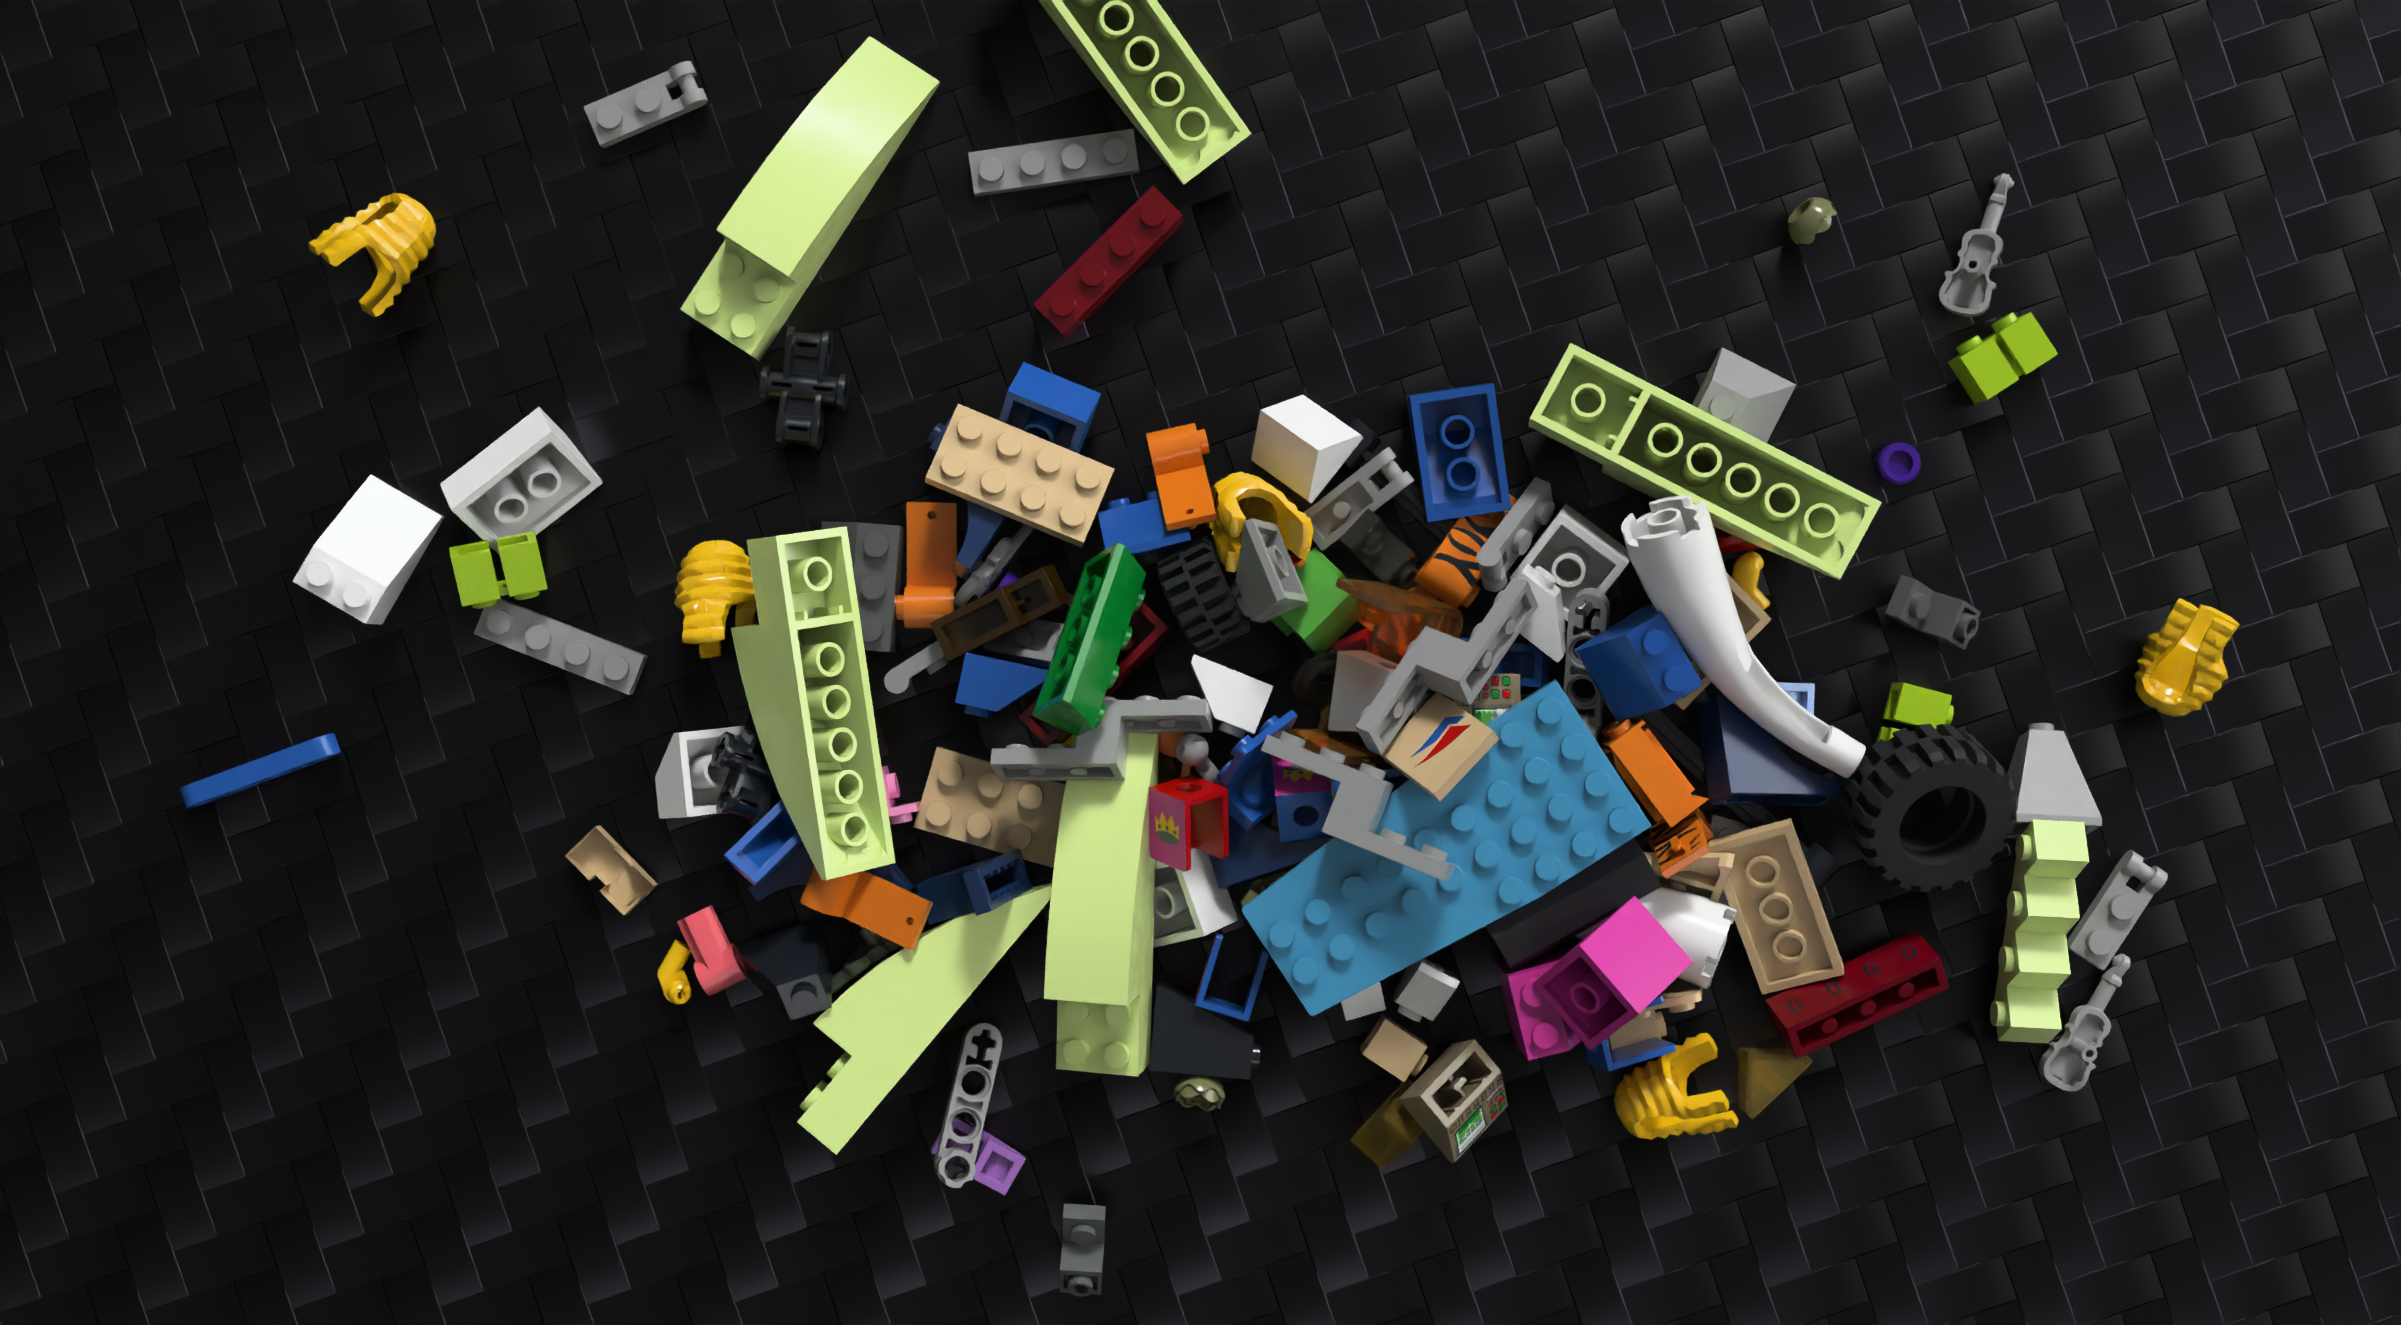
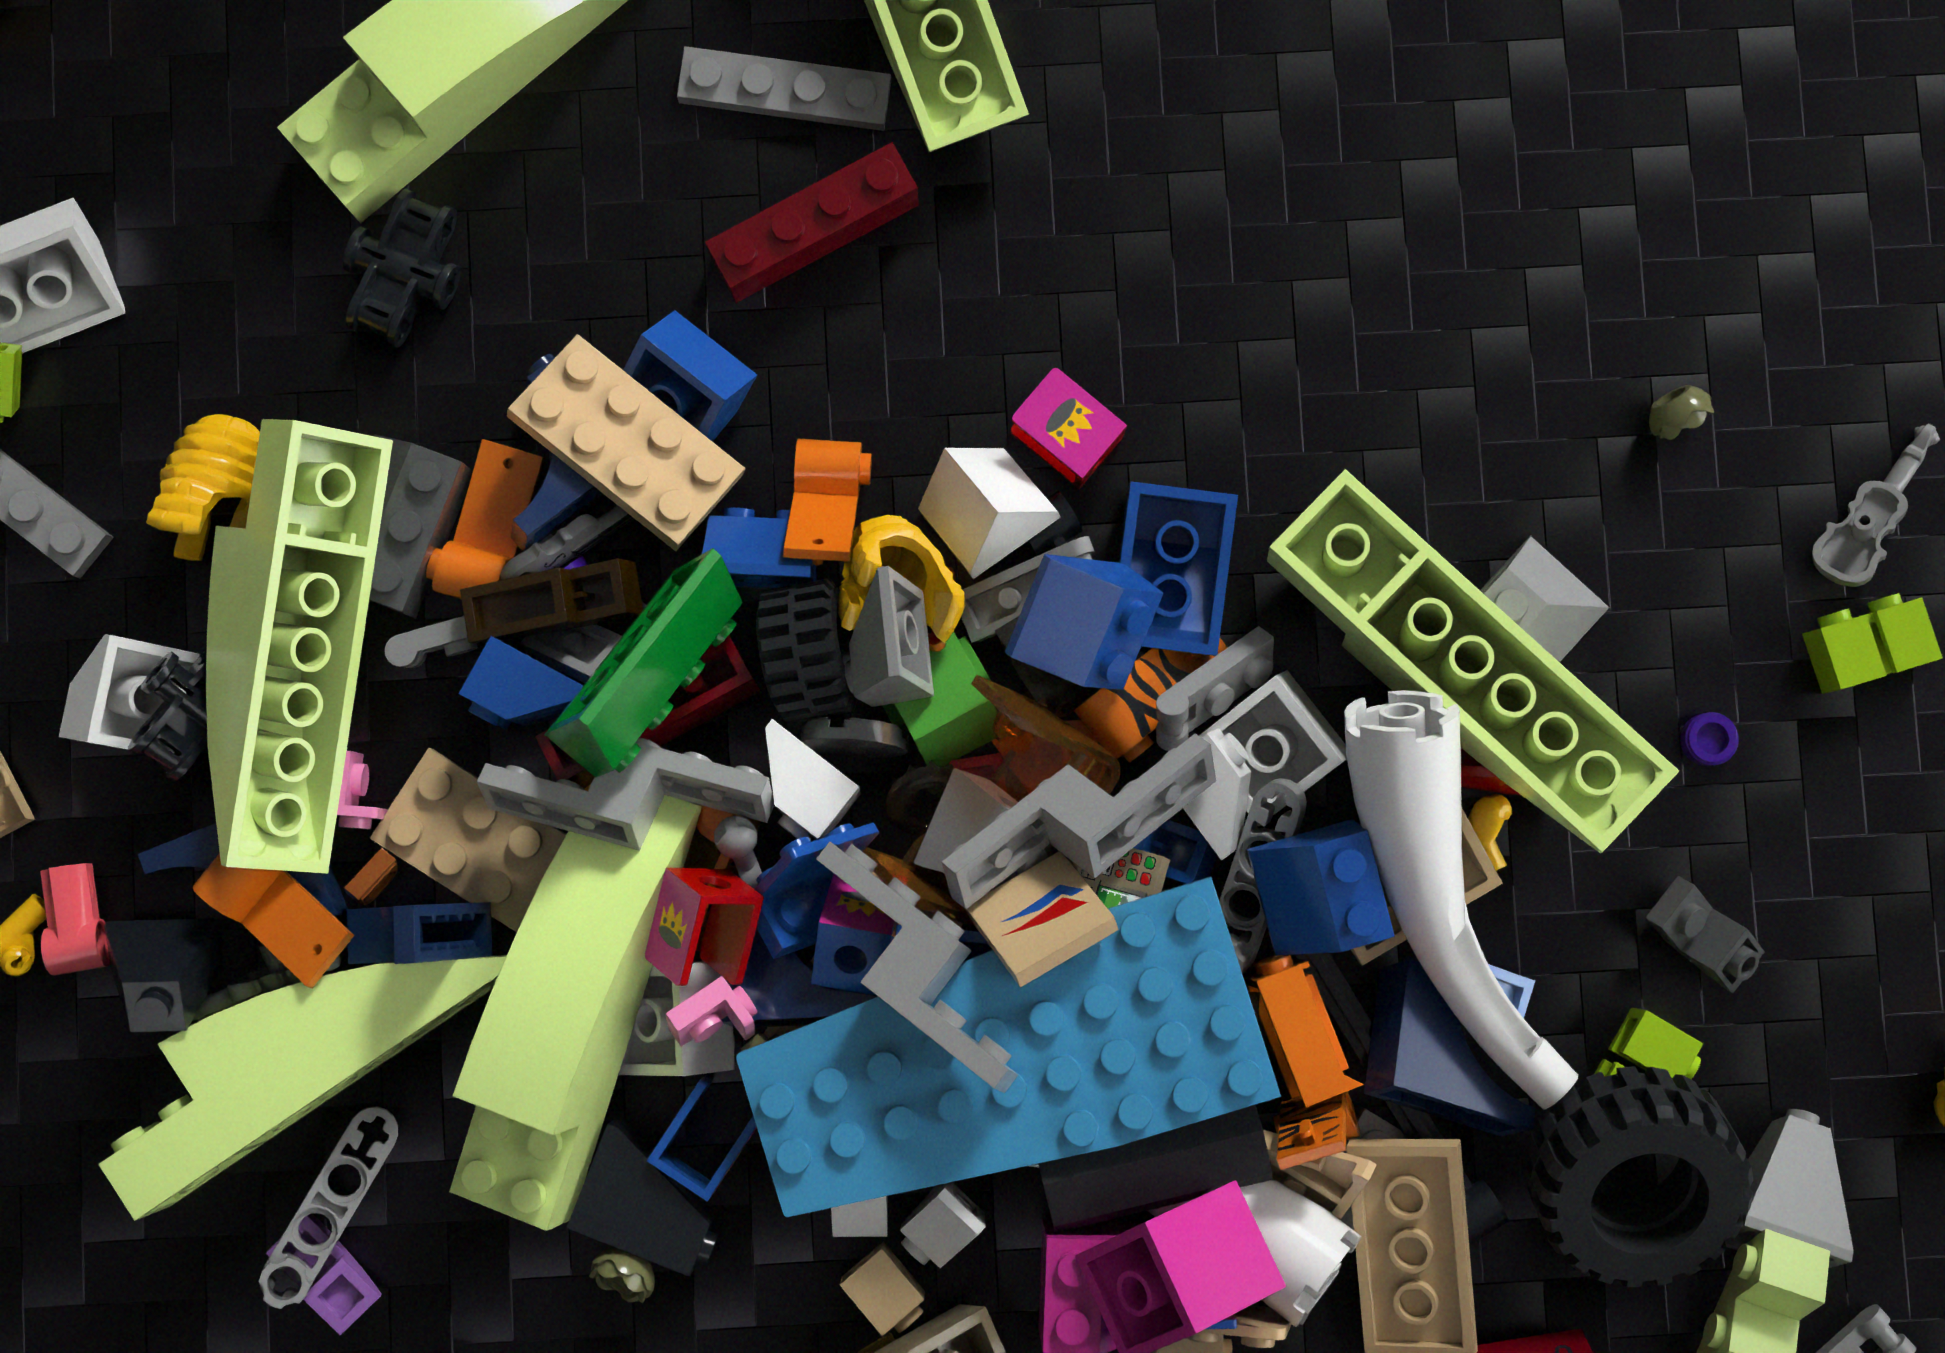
camera: 15 degrees right, 5 degrees down
blue slope [723,799,804,886] -> none
none -> dark orange tile [344,848,398,906]
none -> bright pink bracket [666,976,757,1047]
none -> dark grey tile [800,717,910,758]
none -> blue slope [1005,554,1164,690]
none -> dark pink piece [1011,368,1127,490]

